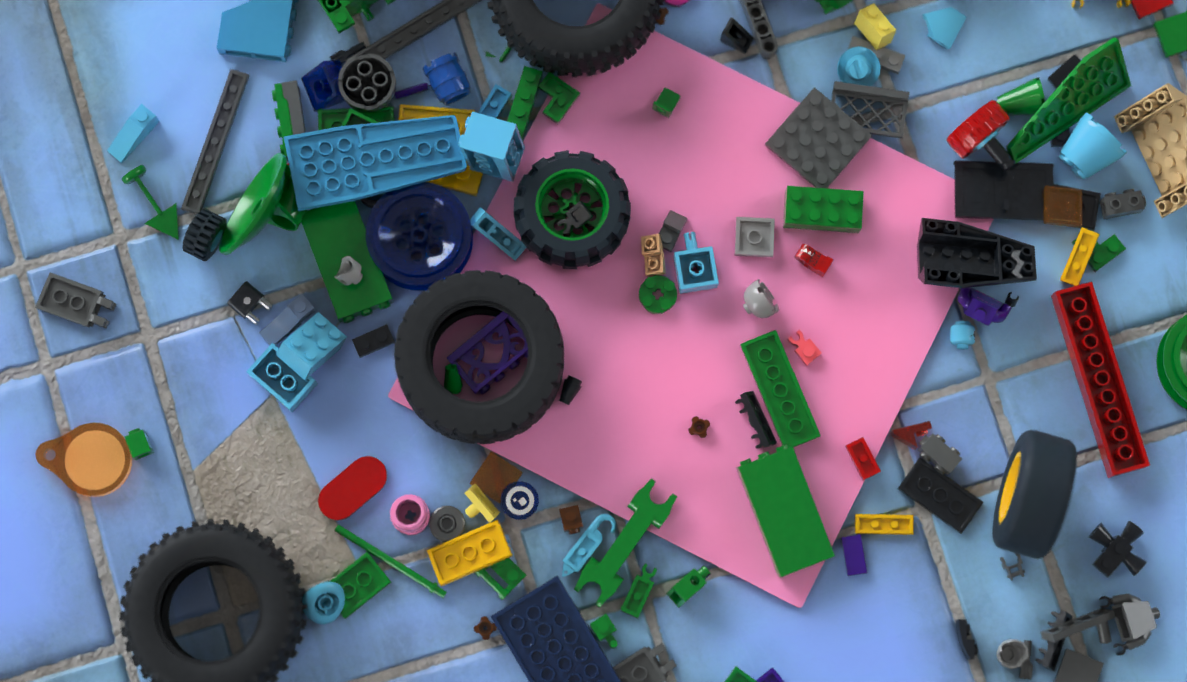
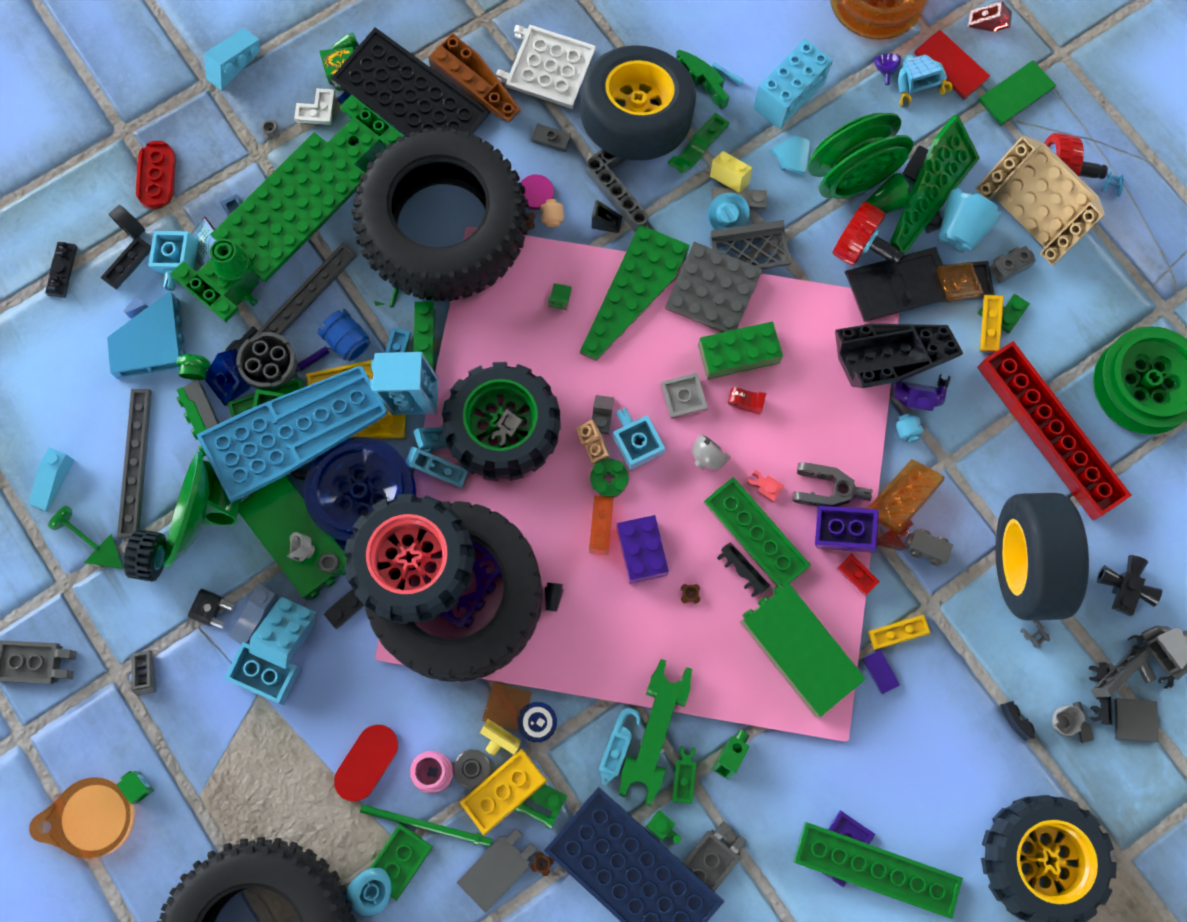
camera: 15 degrees left, 5 degrees down
green cone [444,364,463,394] -> none
green plate [538,72,580,124] -> none
reddish brown bracket [559,505,583,535] -> none
black tile [897,457,983,534] -> none
none -> dark grey slope [131,650,156,696]
none -> green piece [176,354,211,380]
none -> dark grey tile [318,553,339,574]
none -> black wheel [344,494,475,624]
none -> medium azure slope [413,428,448,453]
none -> dark grey tile [456,828,537,913]
none -> light nougat head [540,199,564,227]
none -> green wing [580,225,690,361]
none -> clear orange slope [589,496,613,555]
none -> dark purple brick [616,515,669,584]
none -> dark grey piece [792,462,873,507]
none -> green wheel [807,113,914,199]
none -> dark purple brick [815,506,879,553]
none -> clear orange plate [868,459,944,533]

